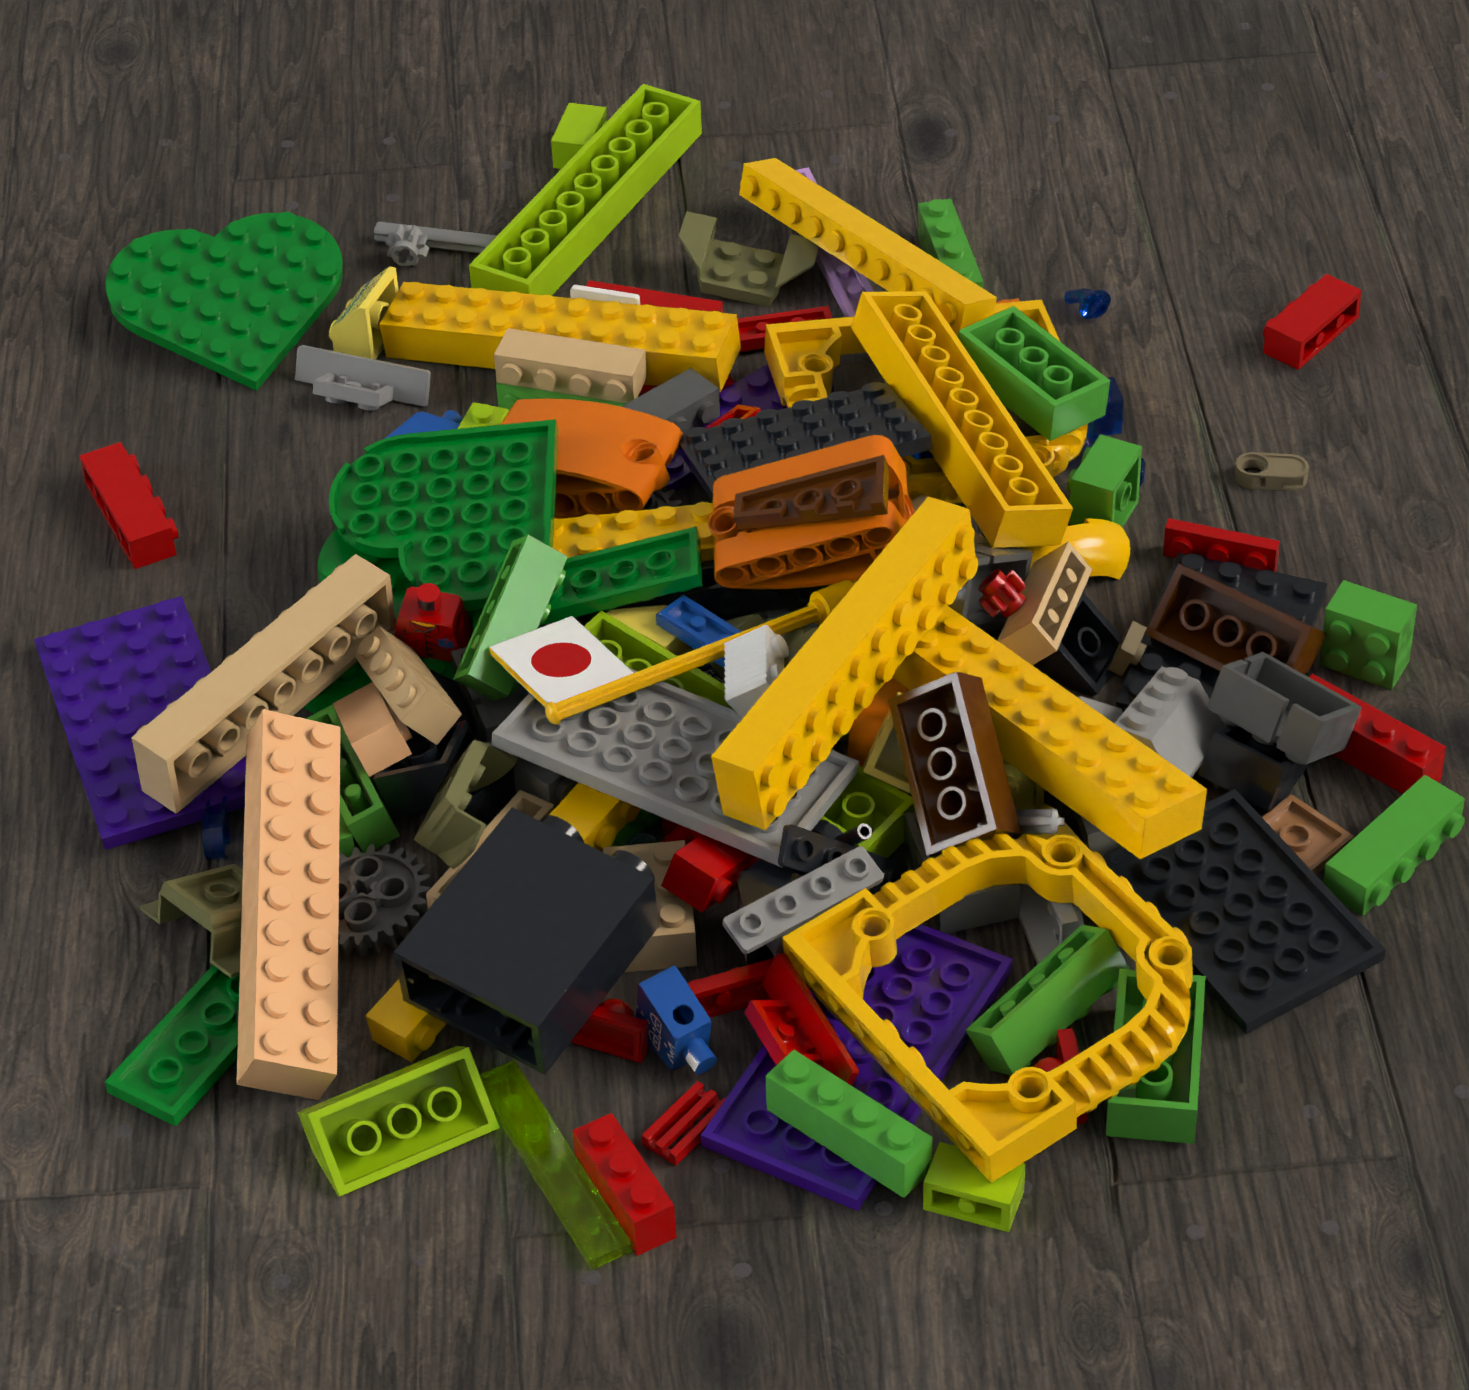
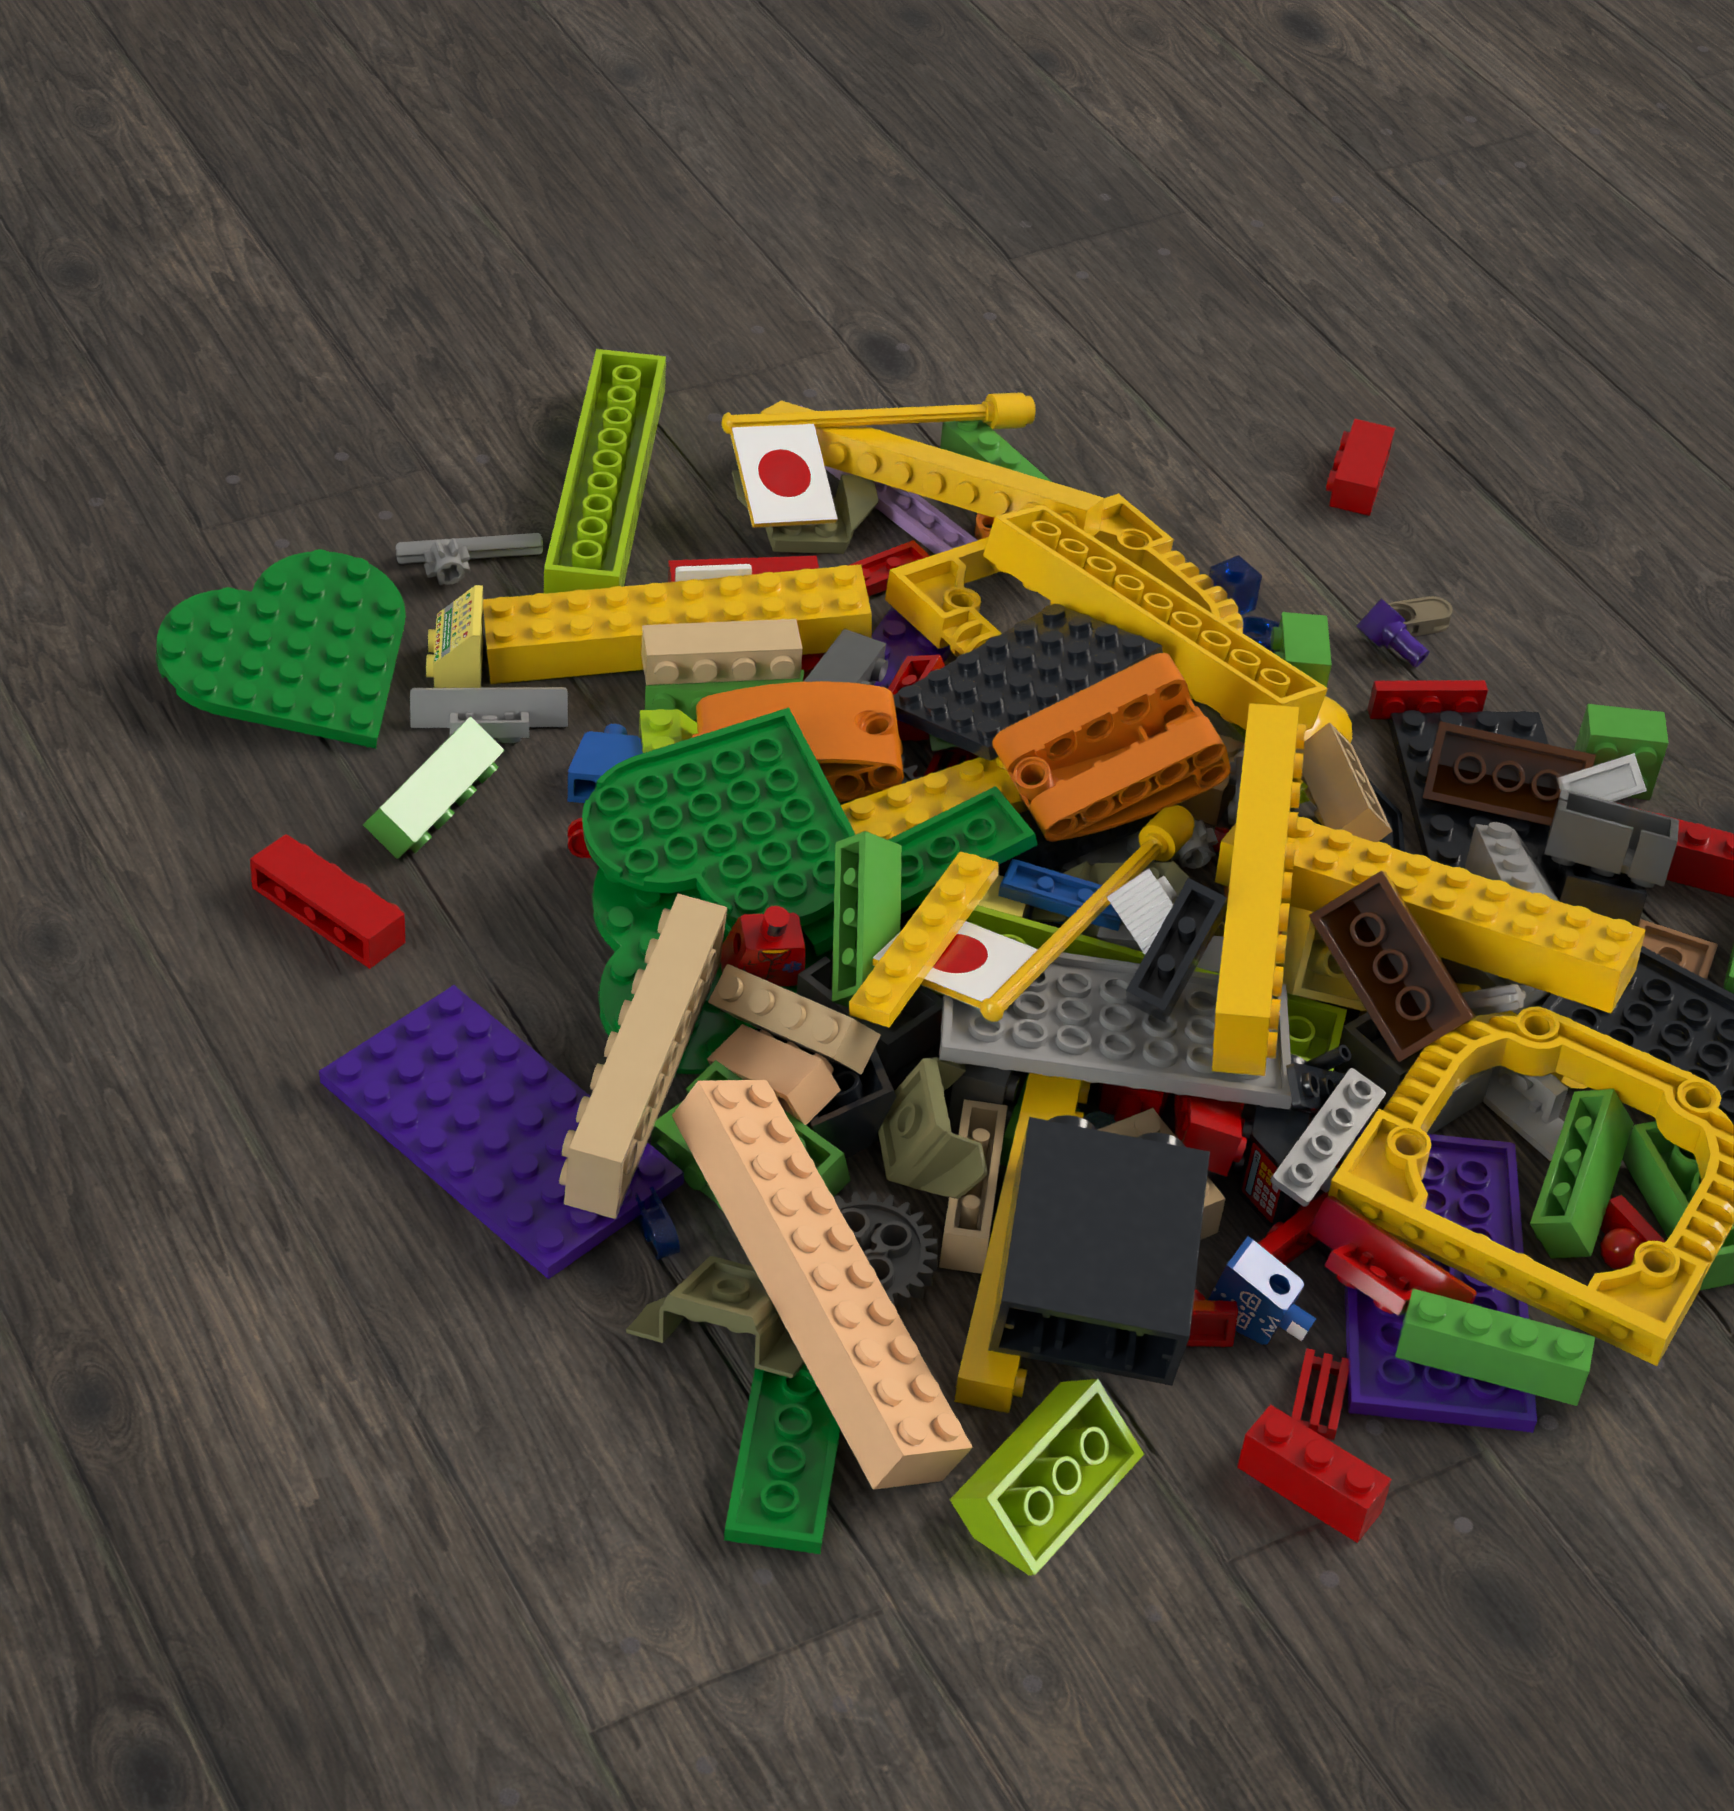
camera: 30 degrees left, 0 degrees up
clear neon green tile [480,1060,632,1270] -> none
lime brick [551,103,608,169] -> none
reddish brown wing [733,455,889,529] -> none
lime brick [923,1142,1025,1232] -> none
bright green brick [958,306,1110,441] -> none
red gear [978,569,1026,618] -> none
clear blue plate [1064,288,1111,319] -> none
dark tan plate [1108,621,1147,676] -> none
none -> brick [363,716,504,859]
none -> flag [721,393,1035,528]
none -> yellow plate [849,851,999,1028]
none -> black brick [1126,878,1227,1023]
none -> dark purple pin [1356,599,1430,668]
none -> white tile [1556,753,1647,802]

